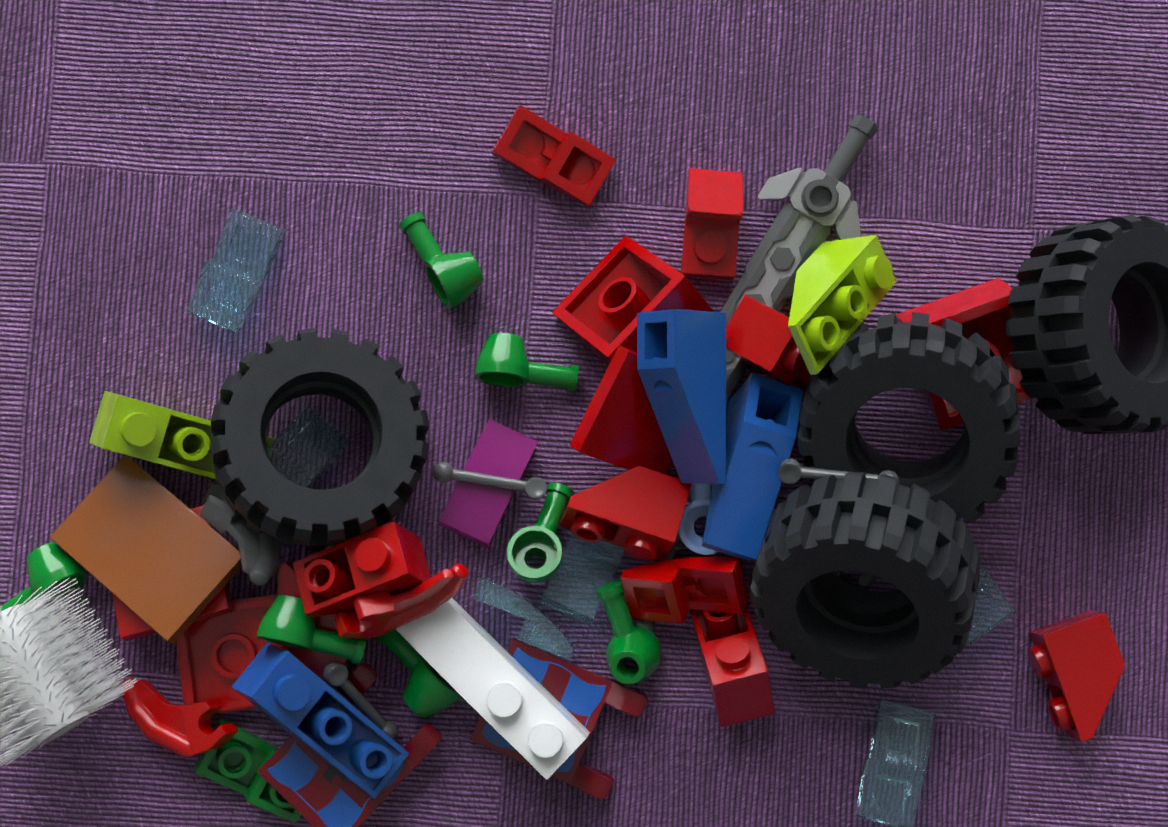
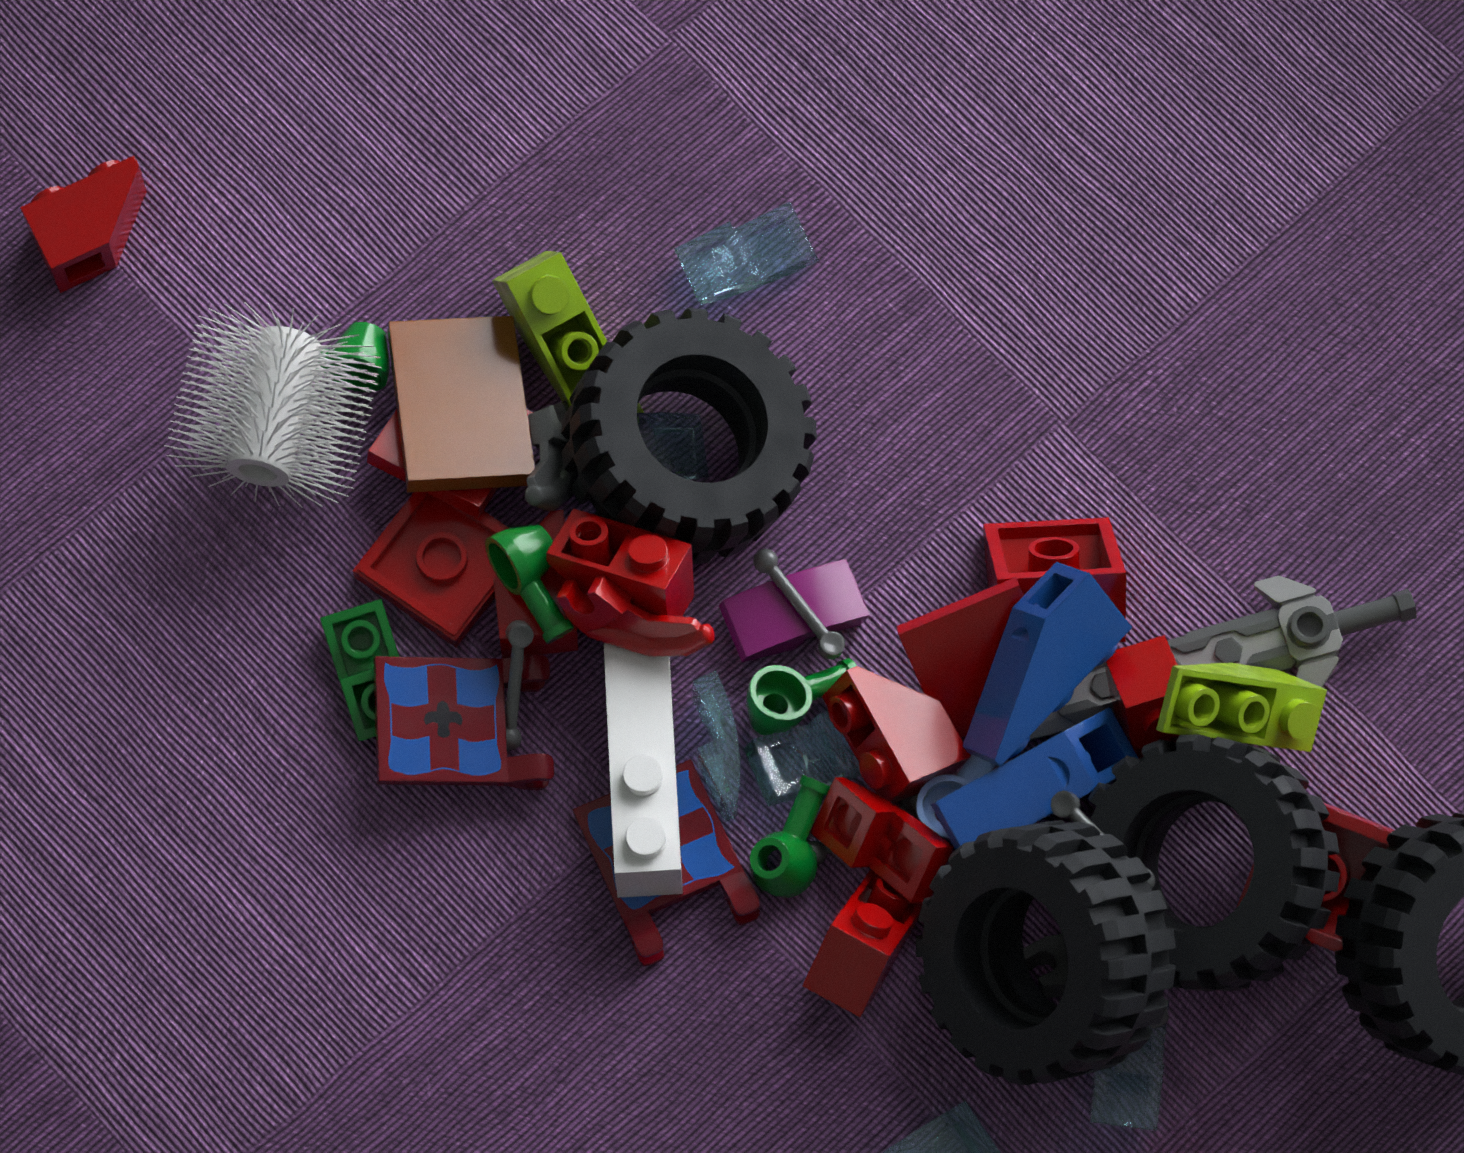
camera: 40 degrees right, 15 degrees down
red piece [121,677,239,758] -> none
blue slope [231,643,409,799] -> none
green bar [375,629,461,718] -> none
green bar [399,212,484,310] -> none
green bar [474,333,579,392] -> none
red slope [491,105,616,206] -> none
red slope [680,168,743,280] -> none

